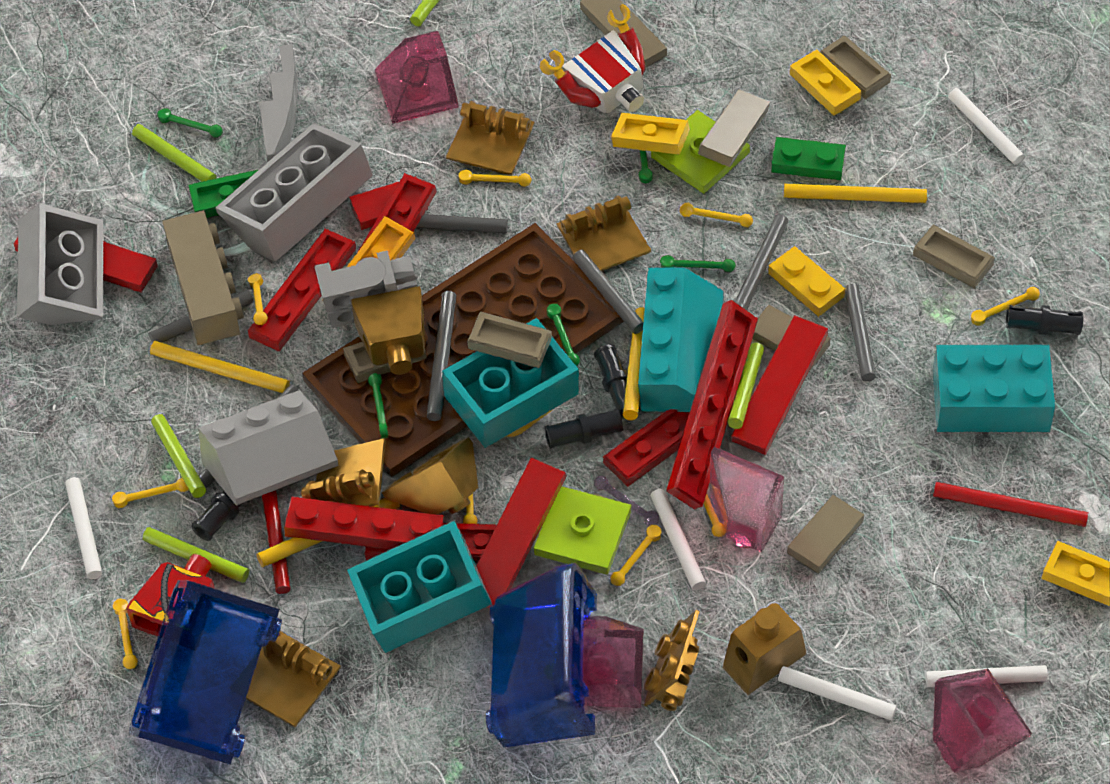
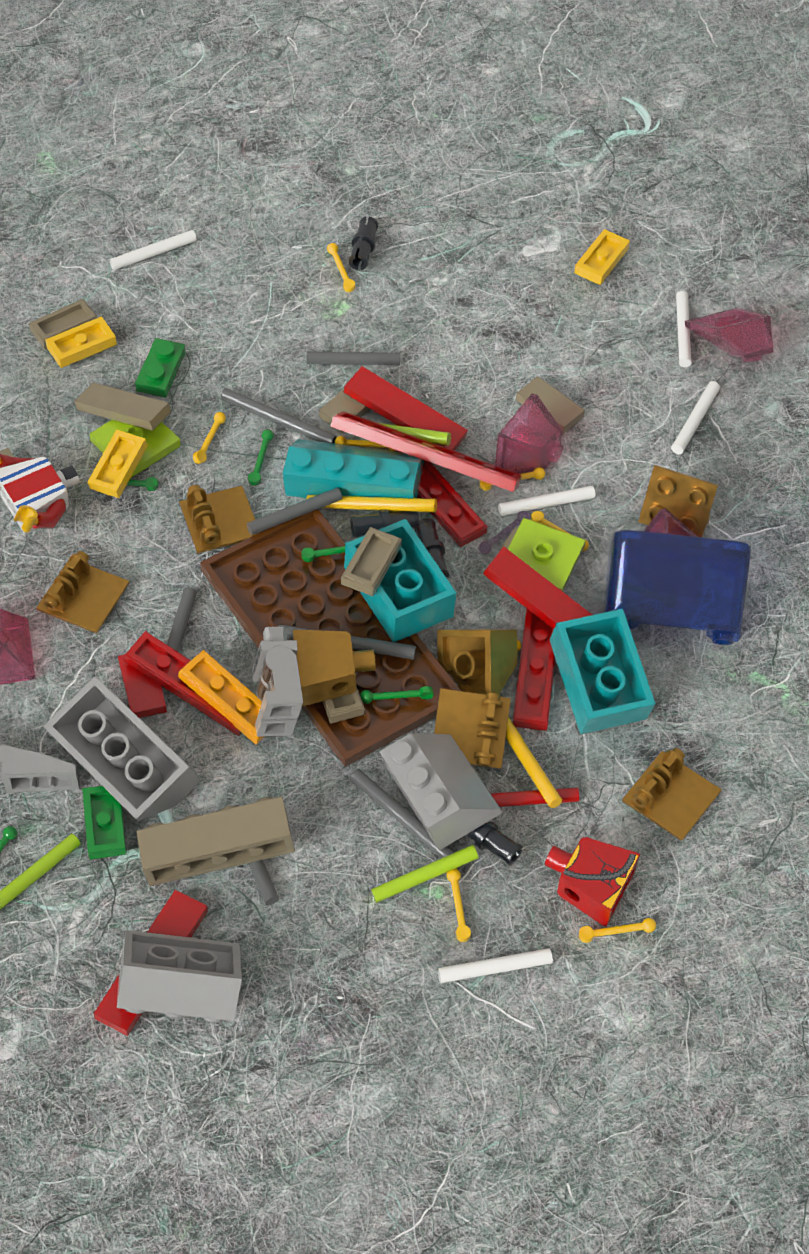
camera: 90 degrees left, 0 degrees up
clear blue windscreen [129,580,282,765] -> none
lime bar [142,527,250,583] -> none
yellow bar [150,341,290,393] -> none
red tile [247,228,356,352] -> none
yellow hinge [248,273,268,325] -> none
red plate [284,497,444,550] -> none
yellow hinge [458,169,532,187] -> none
pearl gold torso [723,603,806,695] -> none
yellow plate [768,246,845,317] -> none
yellow bar [784,184,927,203] -> none
dark tan tile [913,224,995,289] -> none
teal brick [933,345,1055,432] -> none
red bar [933,482,1089,527] -> none

